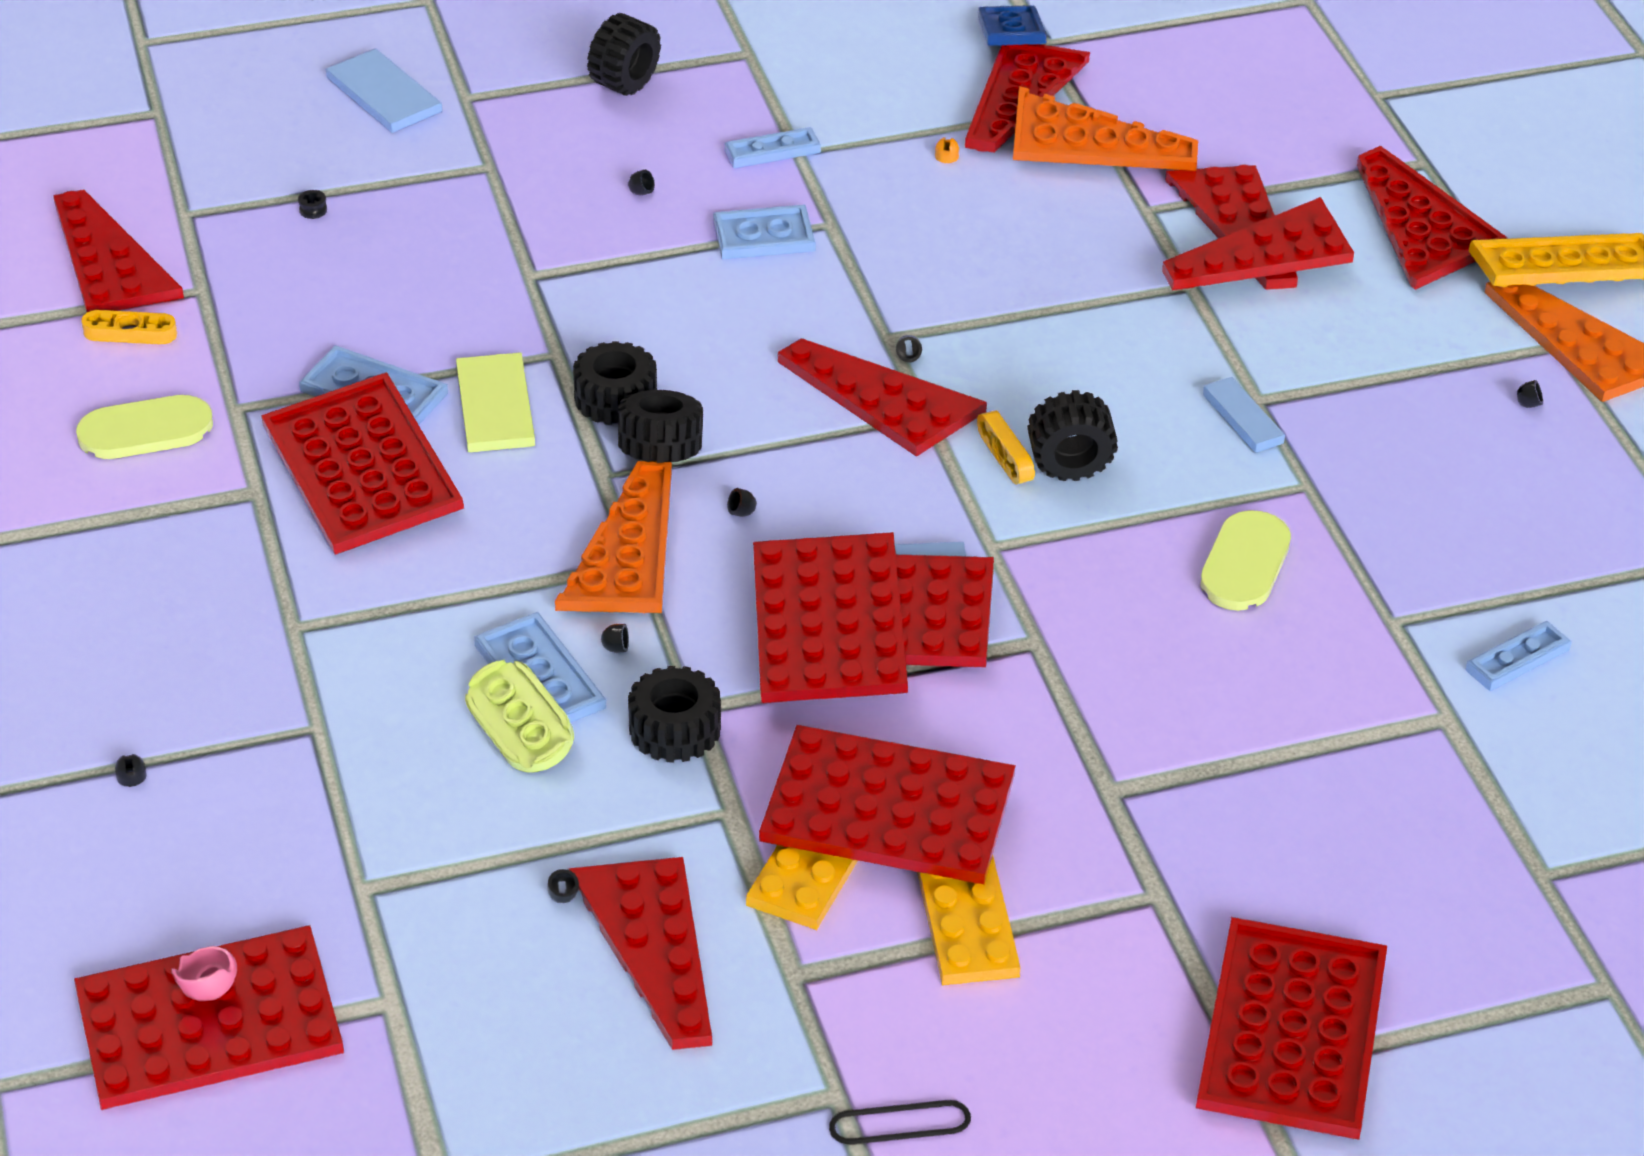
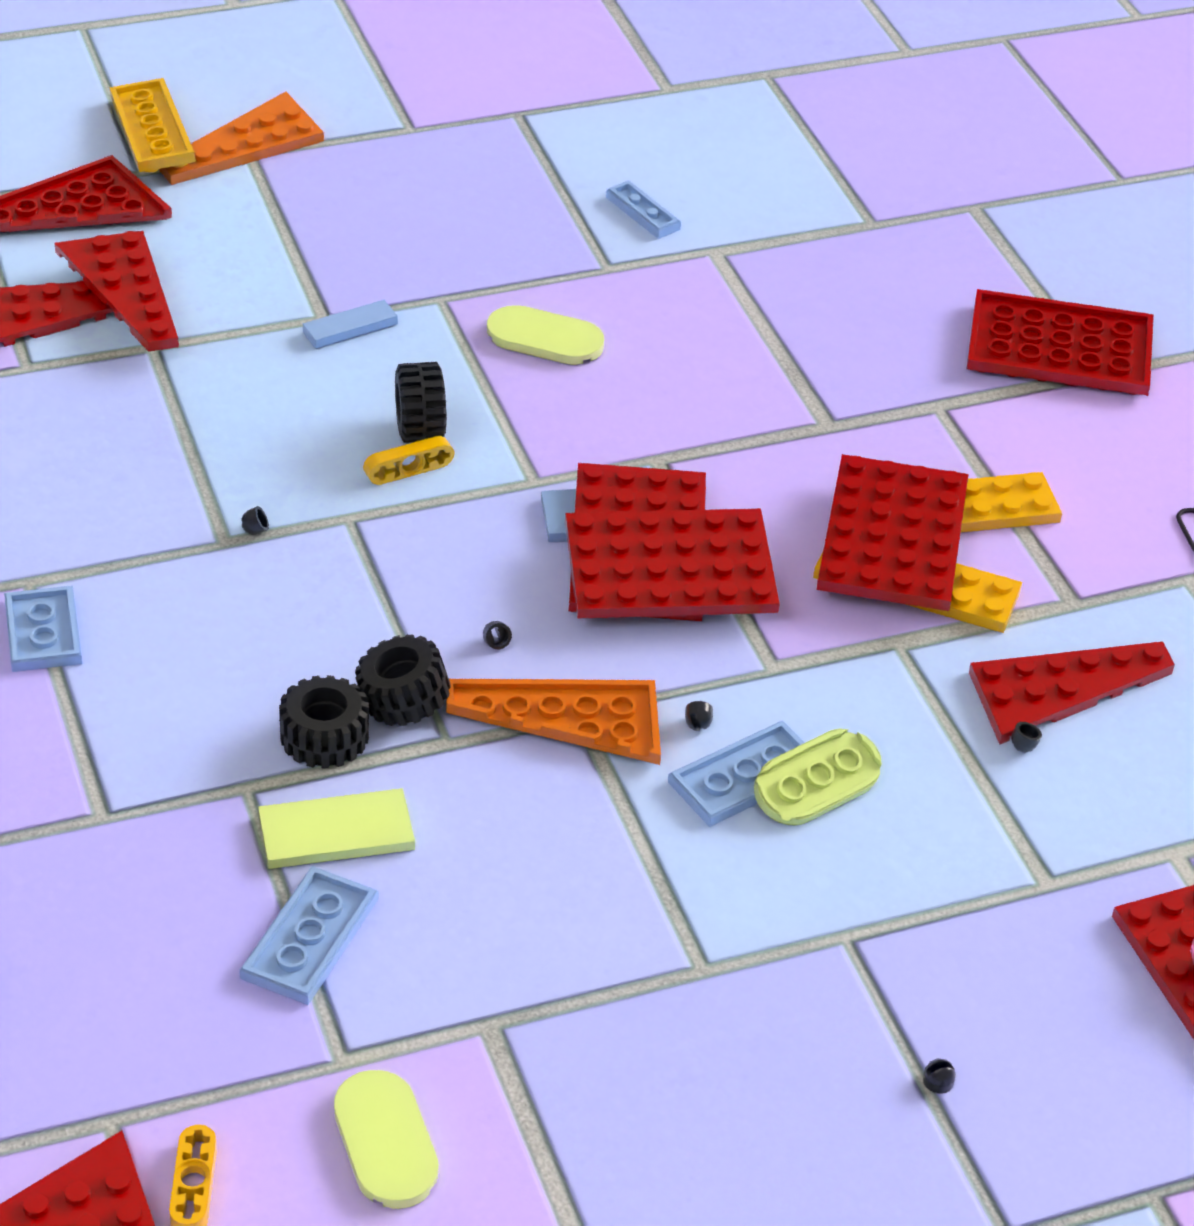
camera: 95 degrees left, 0 degrees up
red plate [261,372,464,555] -> none
black tyre [628,666,721,763] -> none
red wing [778,338,987,457] -> none
black hinge [1517,380,1544,408] -> none

